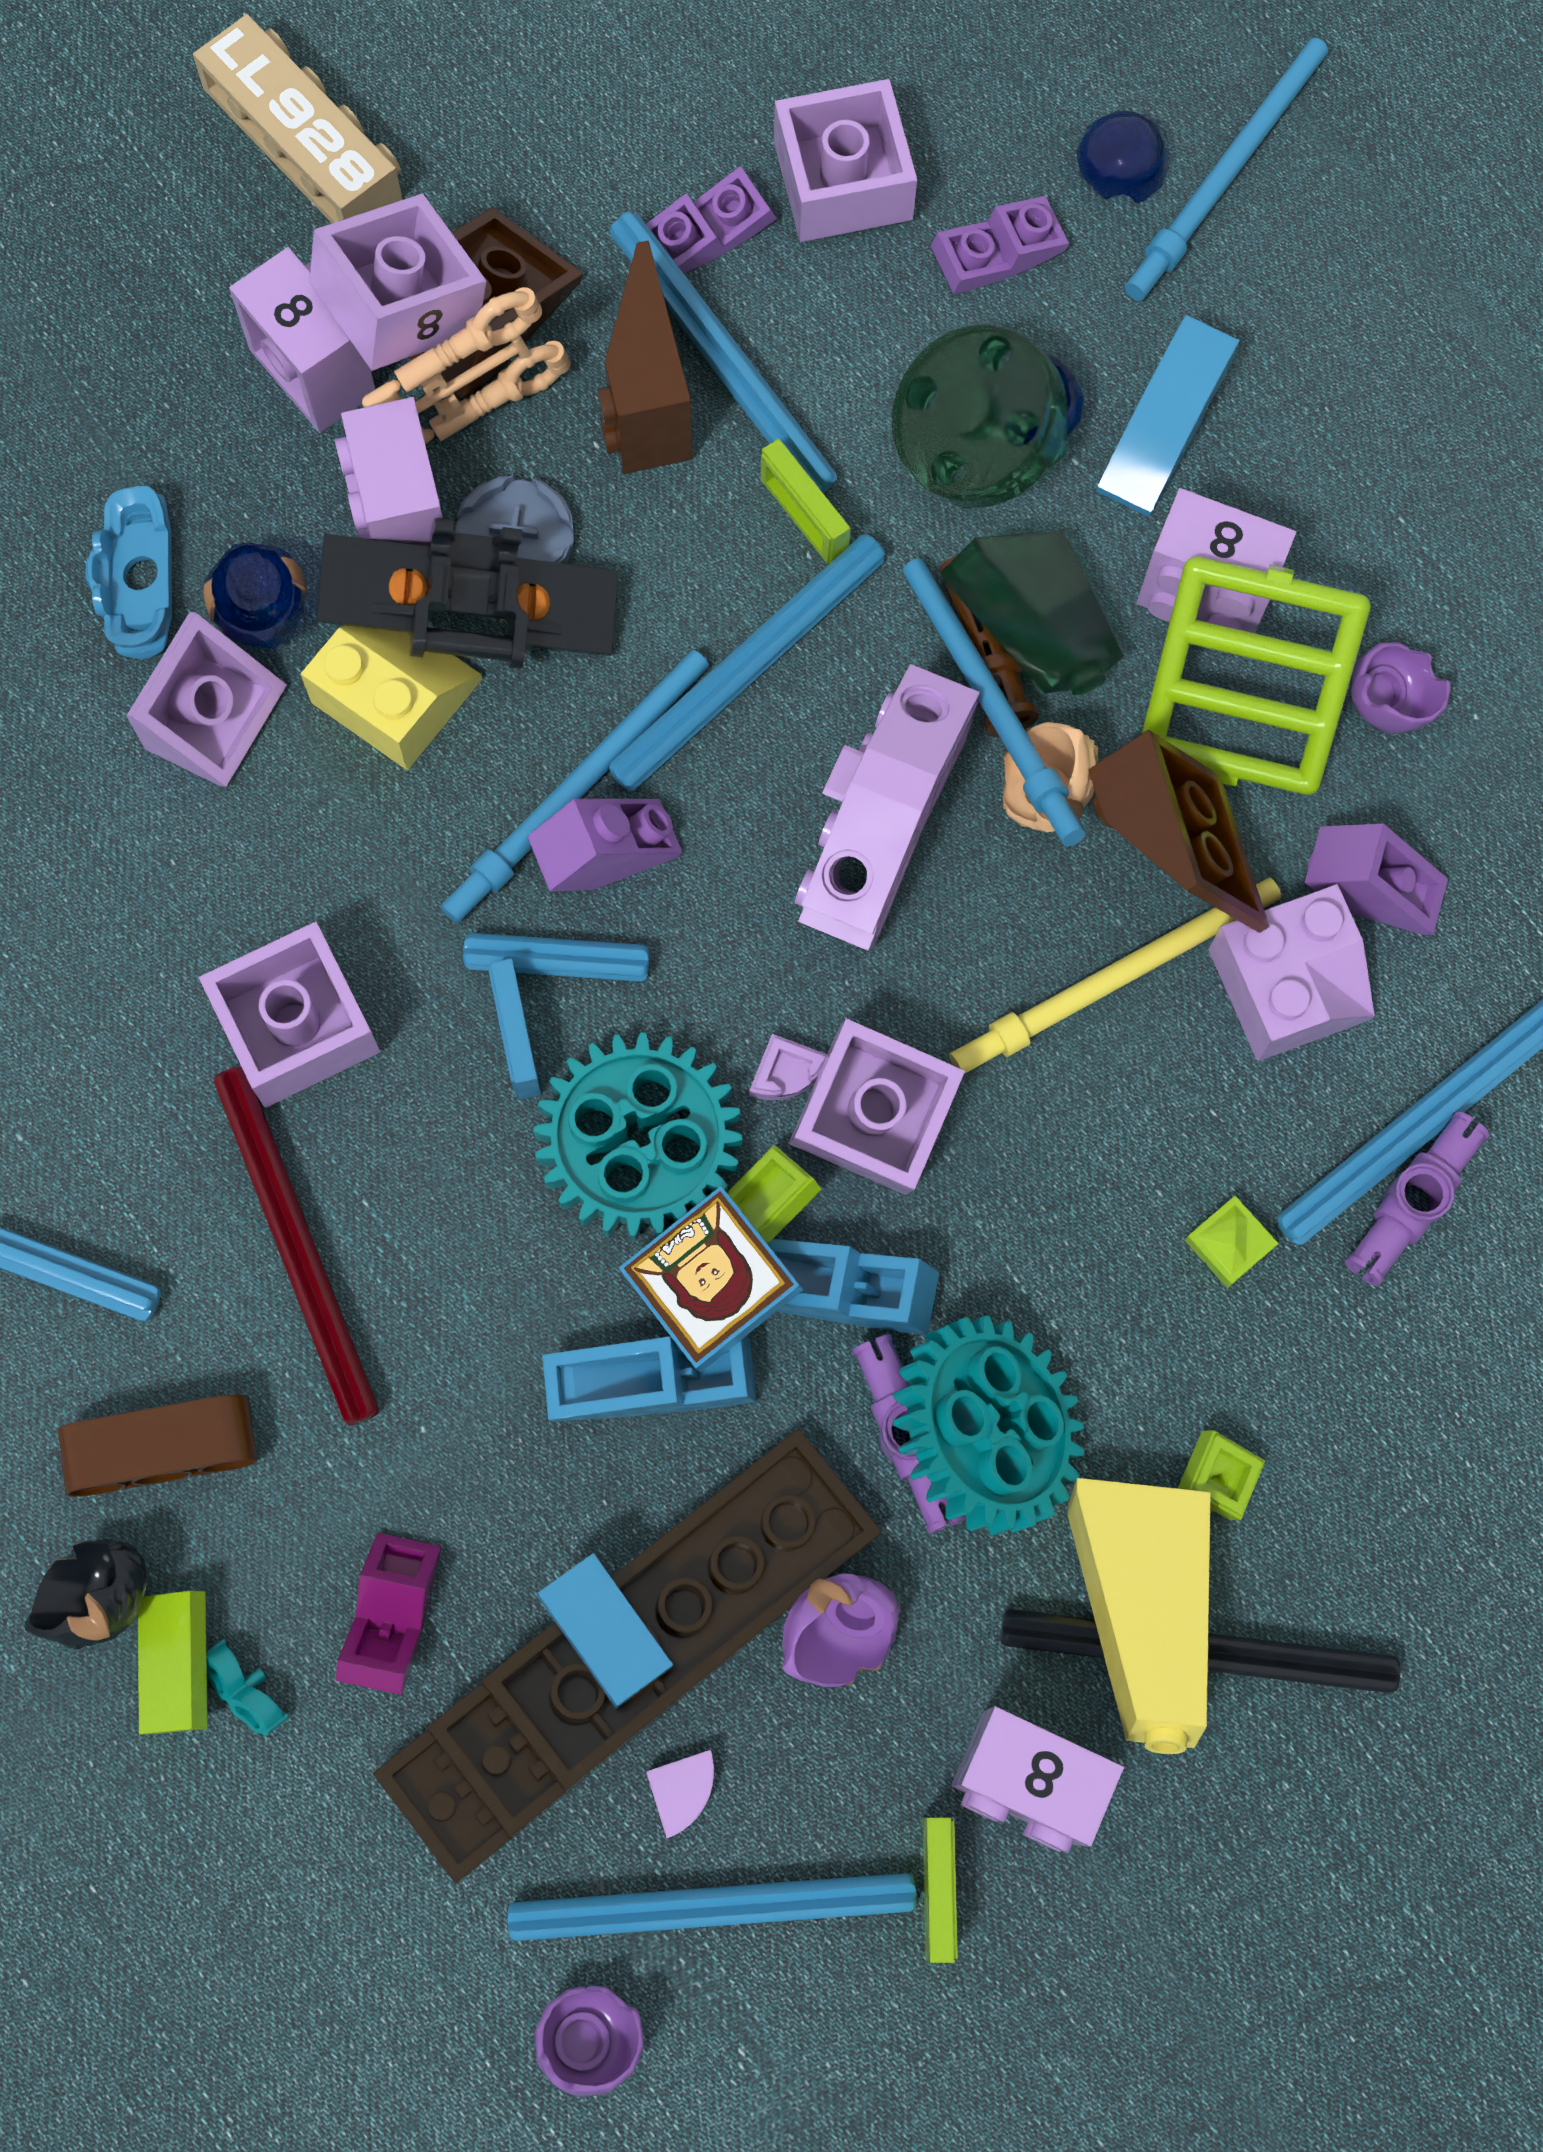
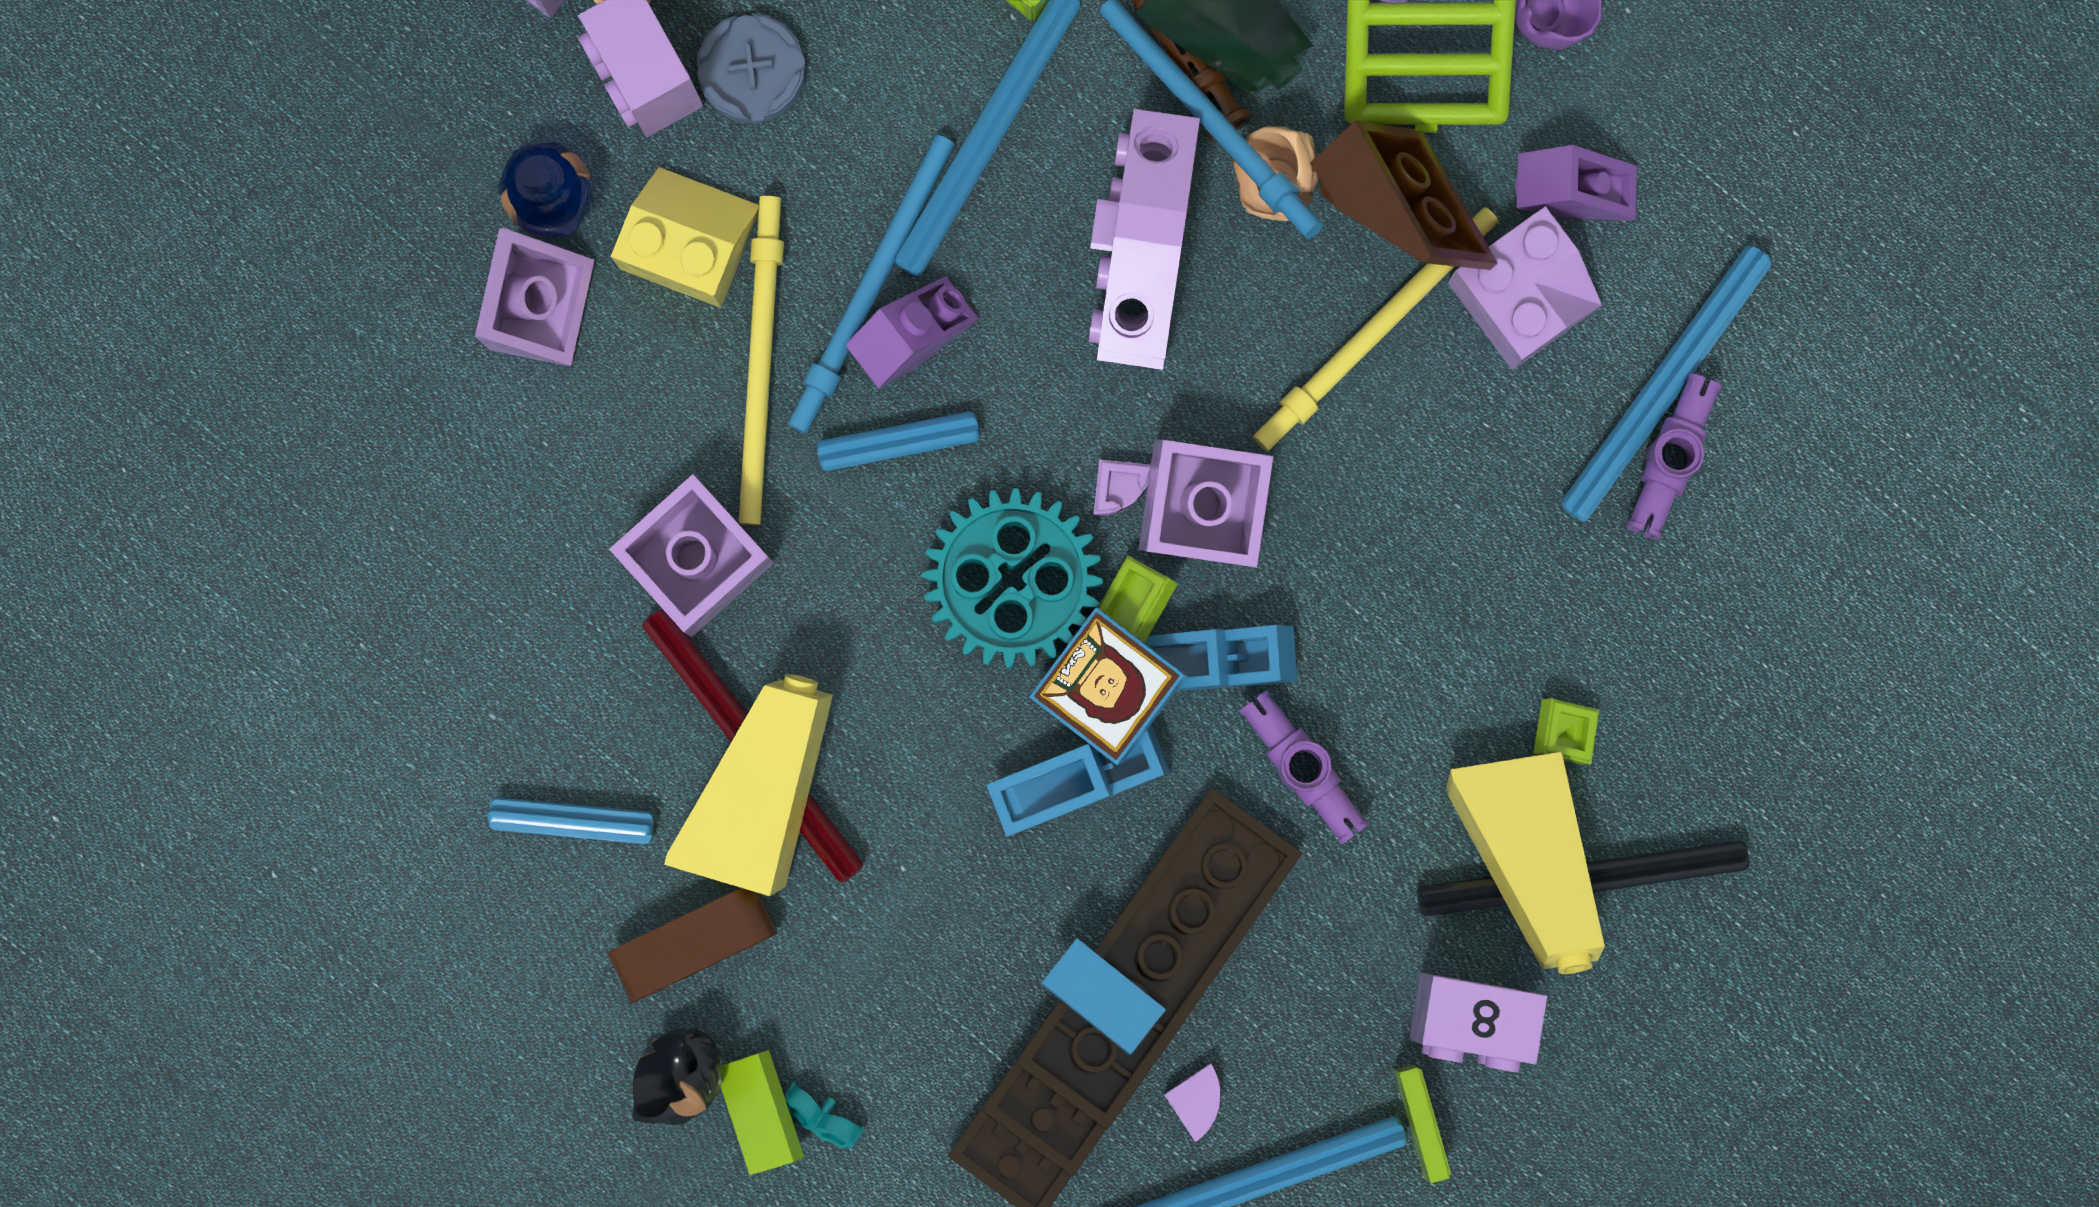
camera: 10 degrees left, 10 degrees up
dark azure piece [85,486,172,659] -> none
black piece [316,518,619,669] -> none
magenta slope [335,1533,442,1695] -> none
dark azure tile [488,958,541,1099] -> none
medium lavender hair [782,1573,900,1687] -> none
teal gear [893,1316,1085,1535] -> none
lime tile [1184,1196,1279,1289] -> none
none -> light yellow slope [664,674,833,896]
none -> light yellow bar [738,196,784,526]

